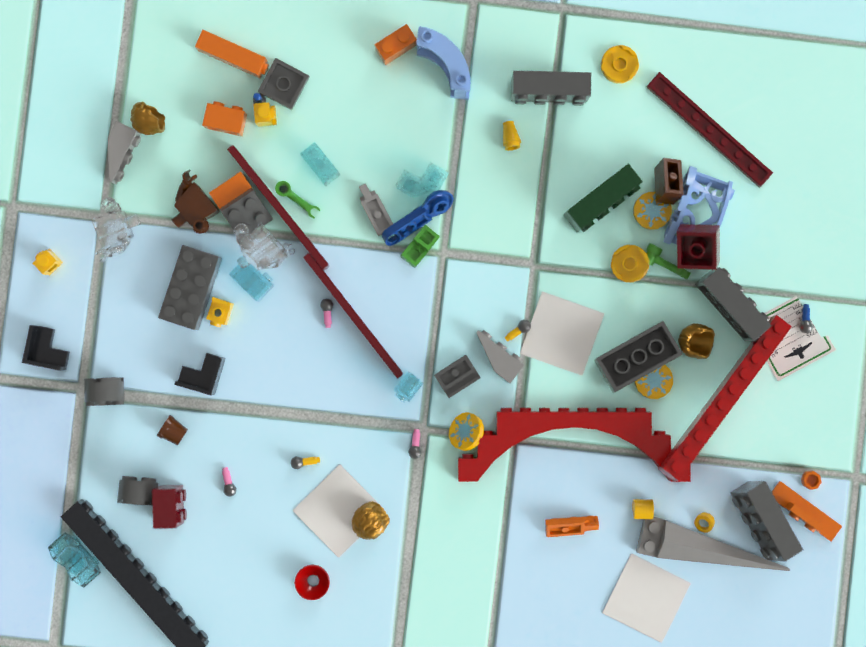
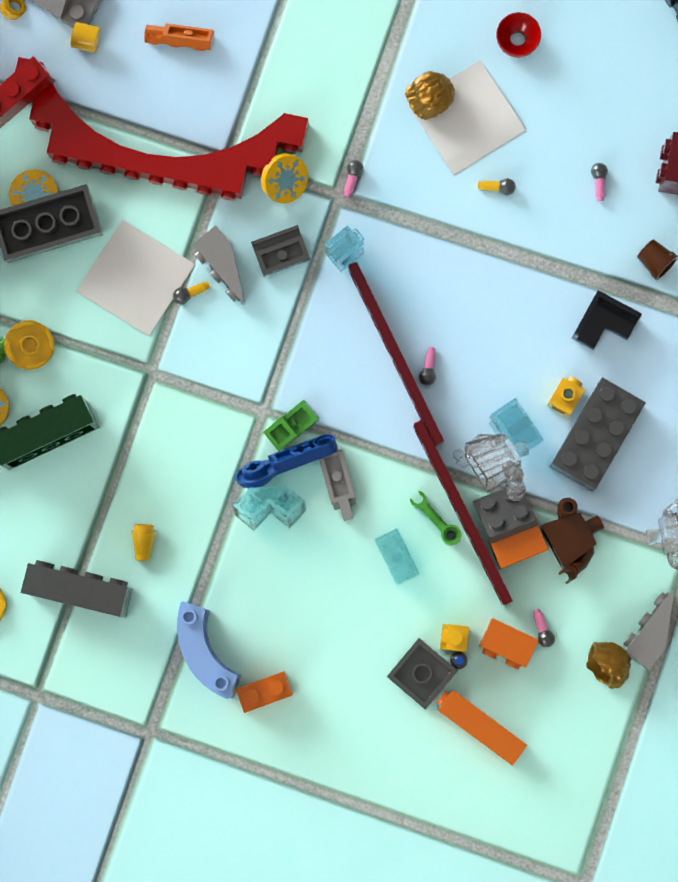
camera: 160 degrees left, 5 degrees down
none -> piece [533,609,555,647]

